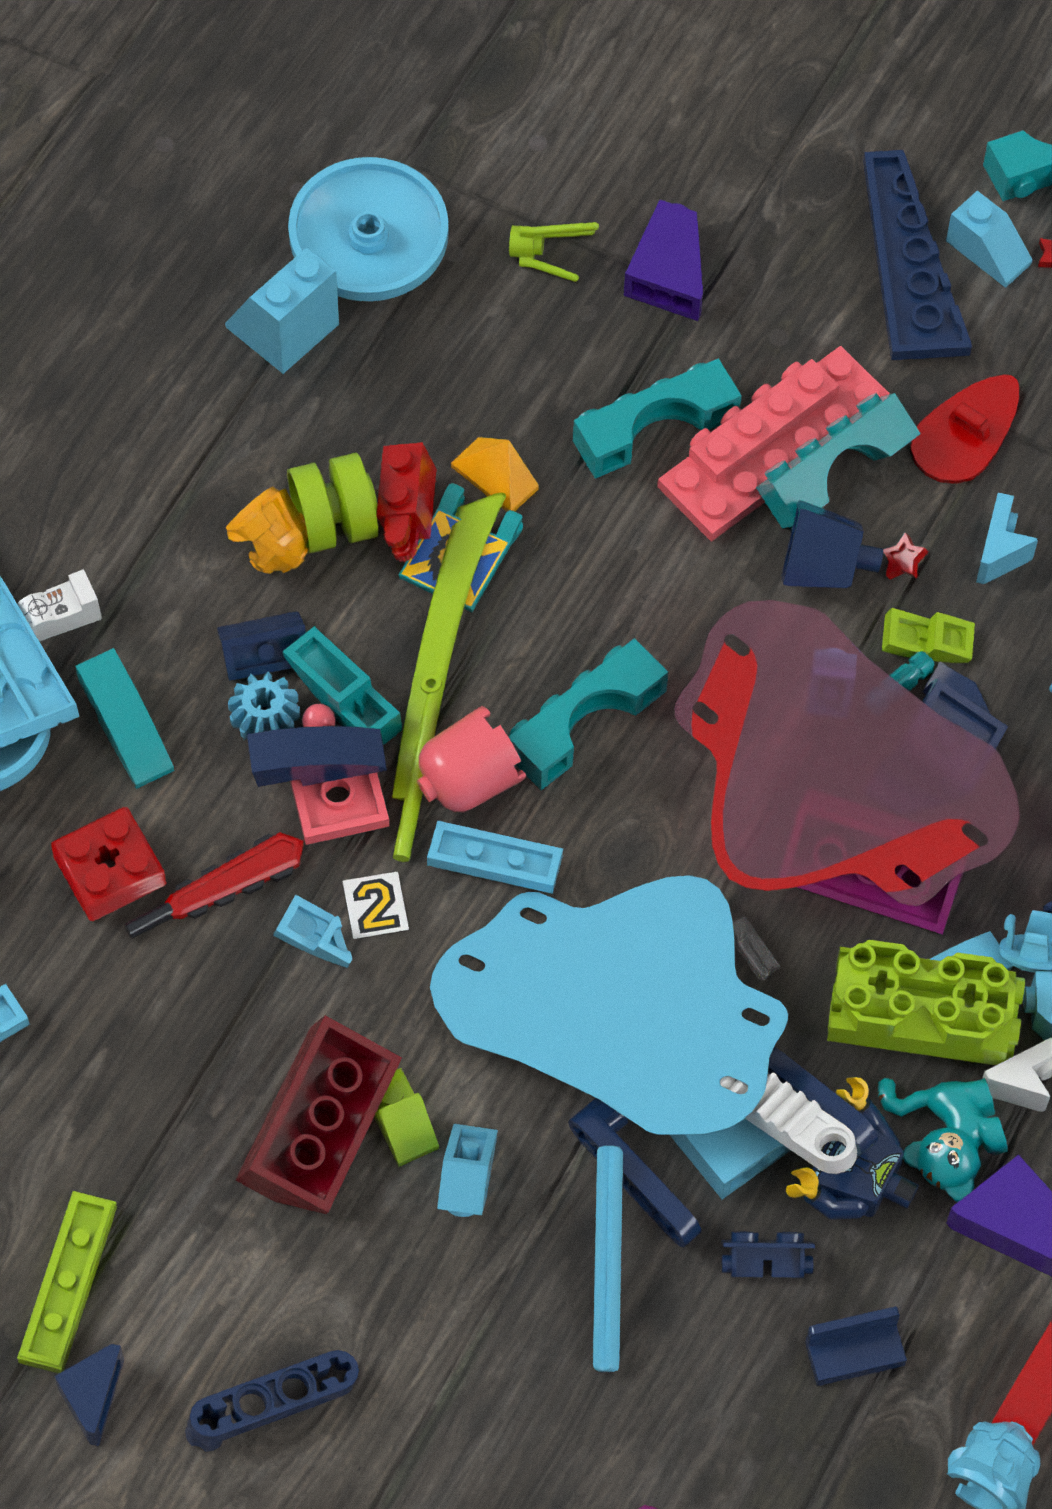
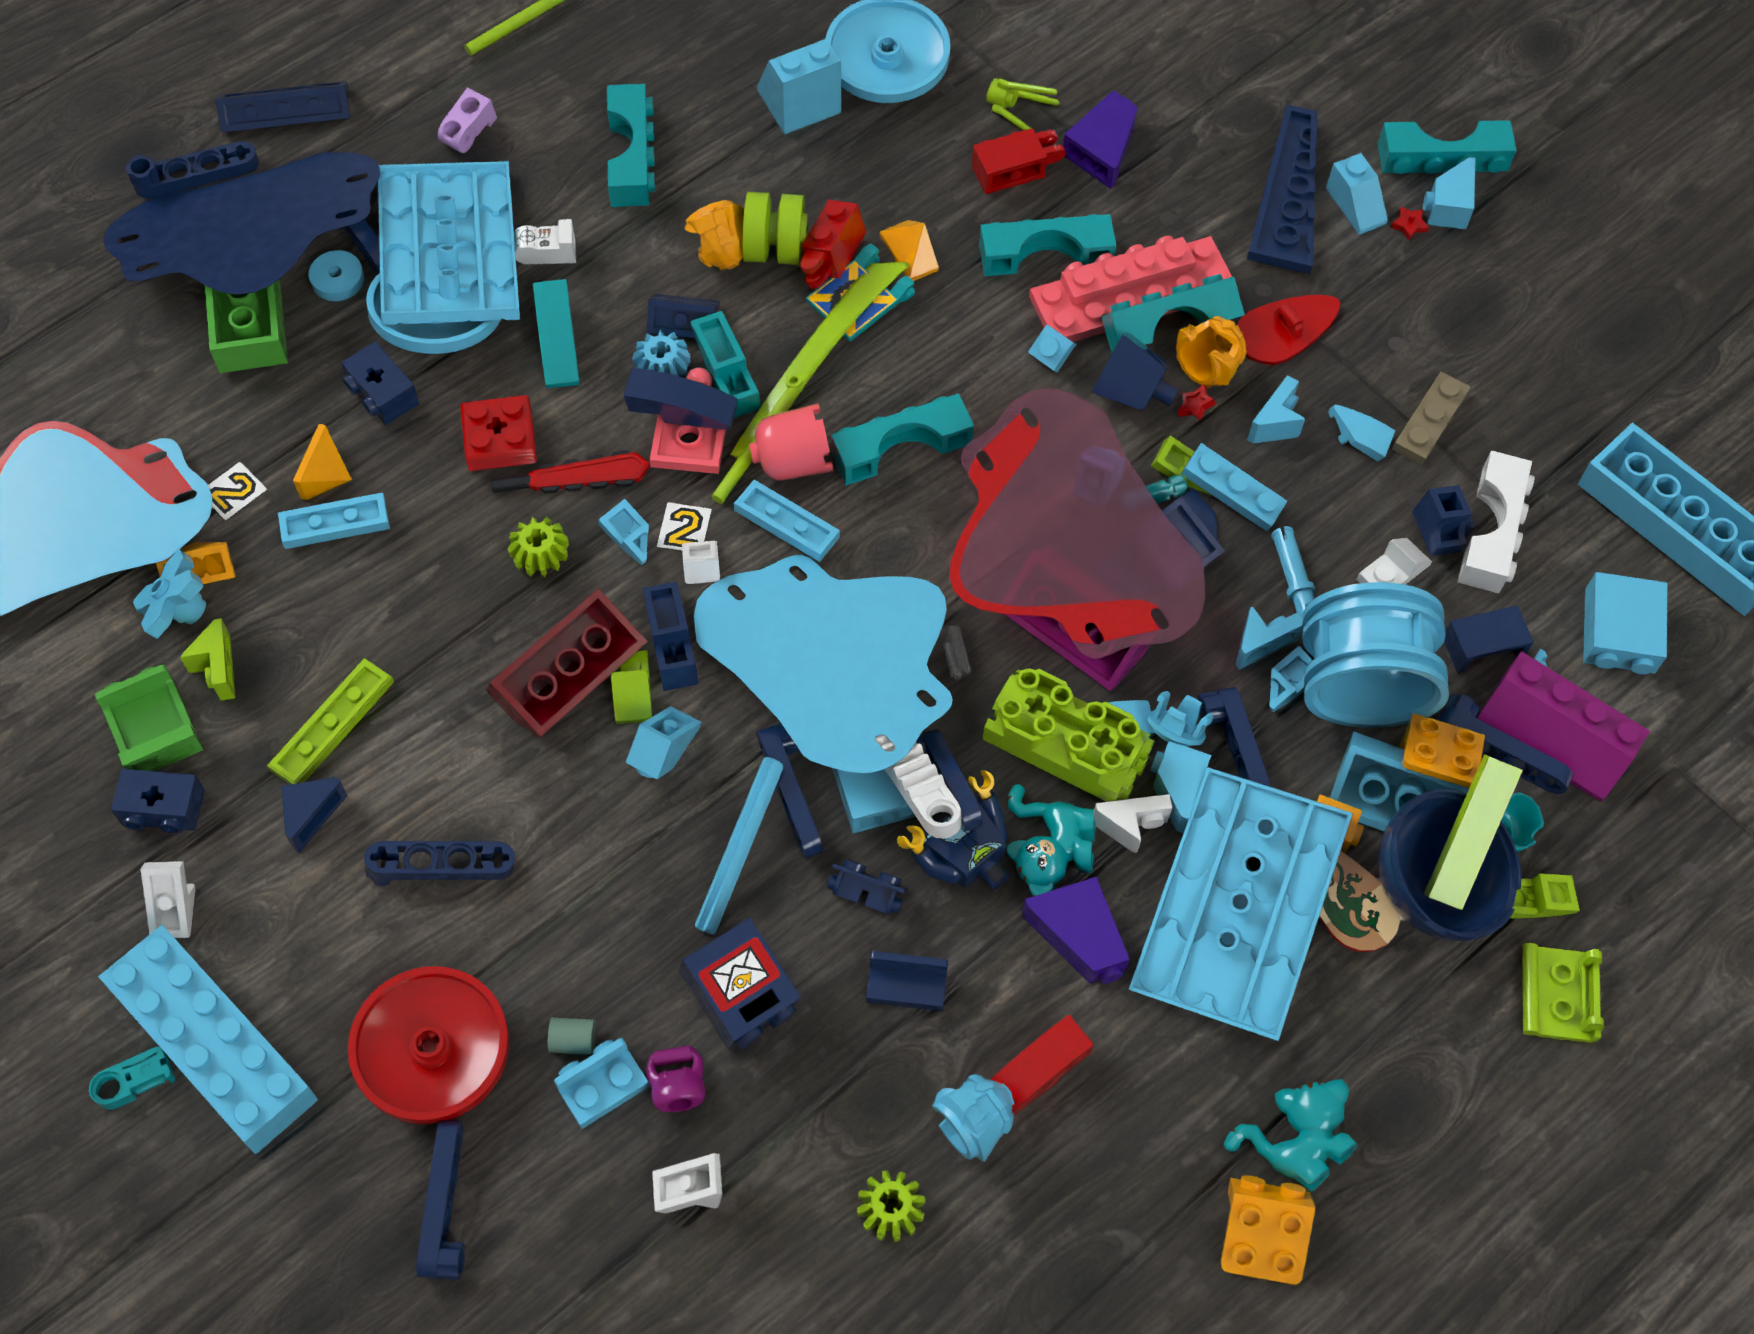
camera: 20 degrees right, 0 degrees up
none -> lime gear [508,516,569,577]
none -> teal arch [607,84,655,207]
none -> dark blue slope [642,581,699,691]
none -> dark blue container [678,917,801,1050]
none -> white slope [682,541,720,584]
none -> red hinge [971,128,1066,195]
none -> medium azure plate [1028,324,1076,372]
none -> light orange helmet [1176,316,1247,389]
none -> medium azure plate [1181,443,1287,532]

